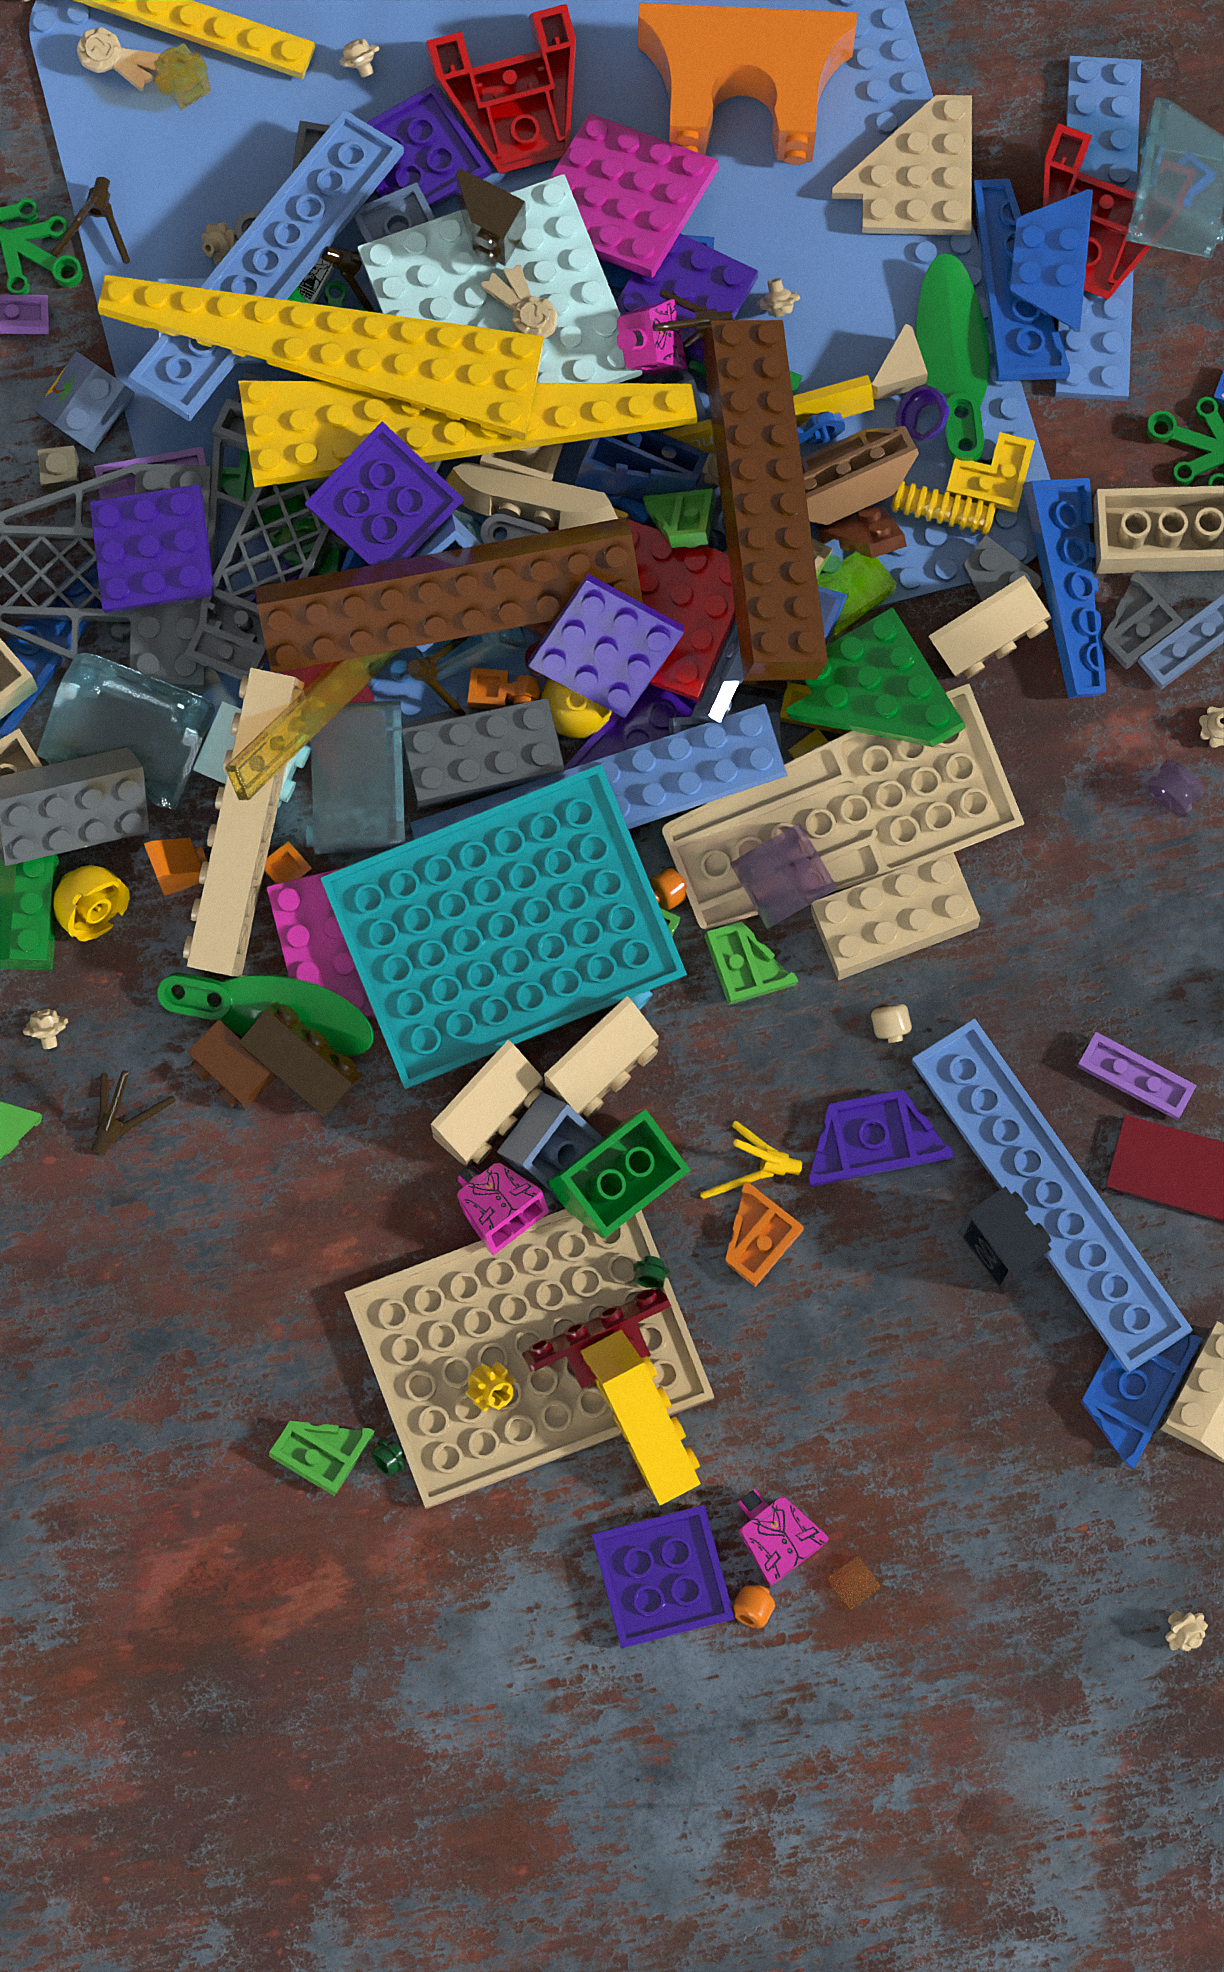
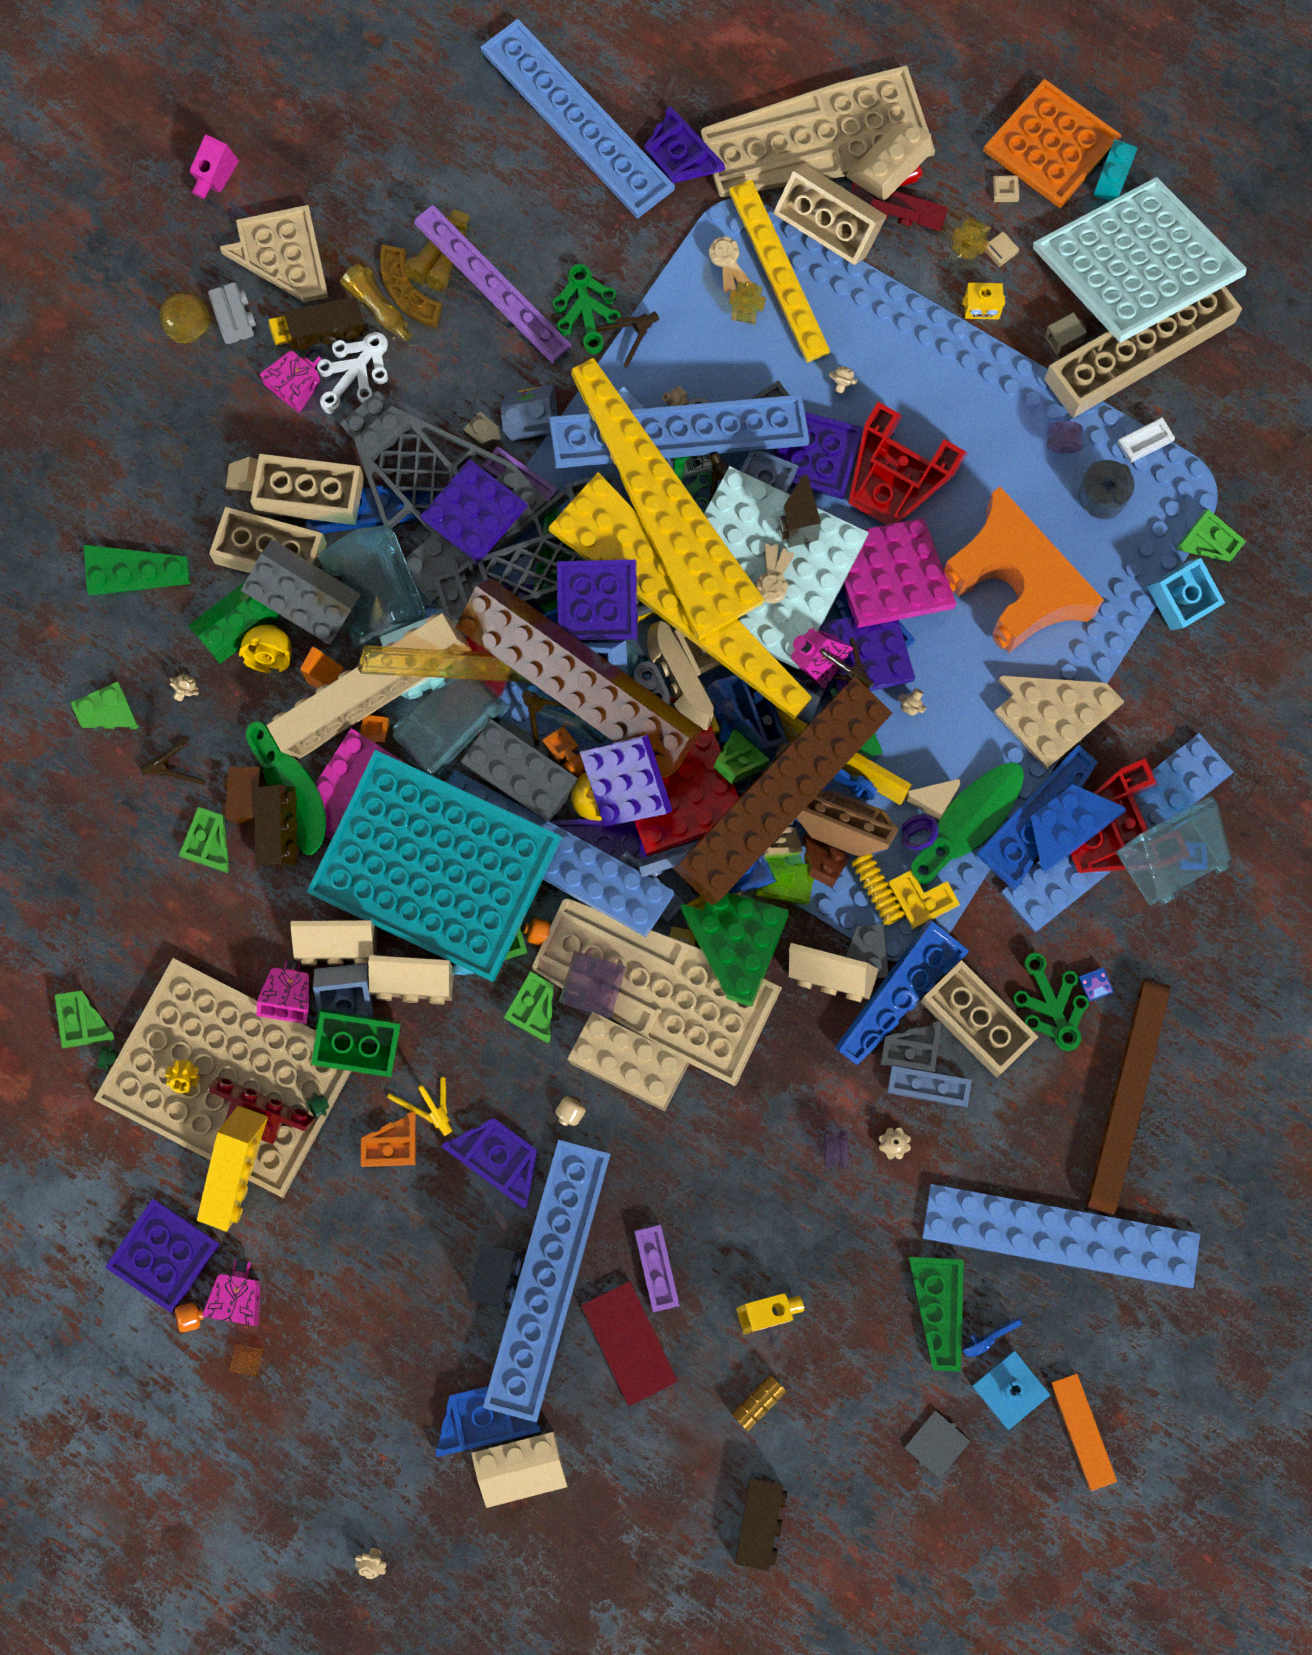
camera: 50 degrees right, 0 degrees up
none -> bright green wing [179,807,229,873]

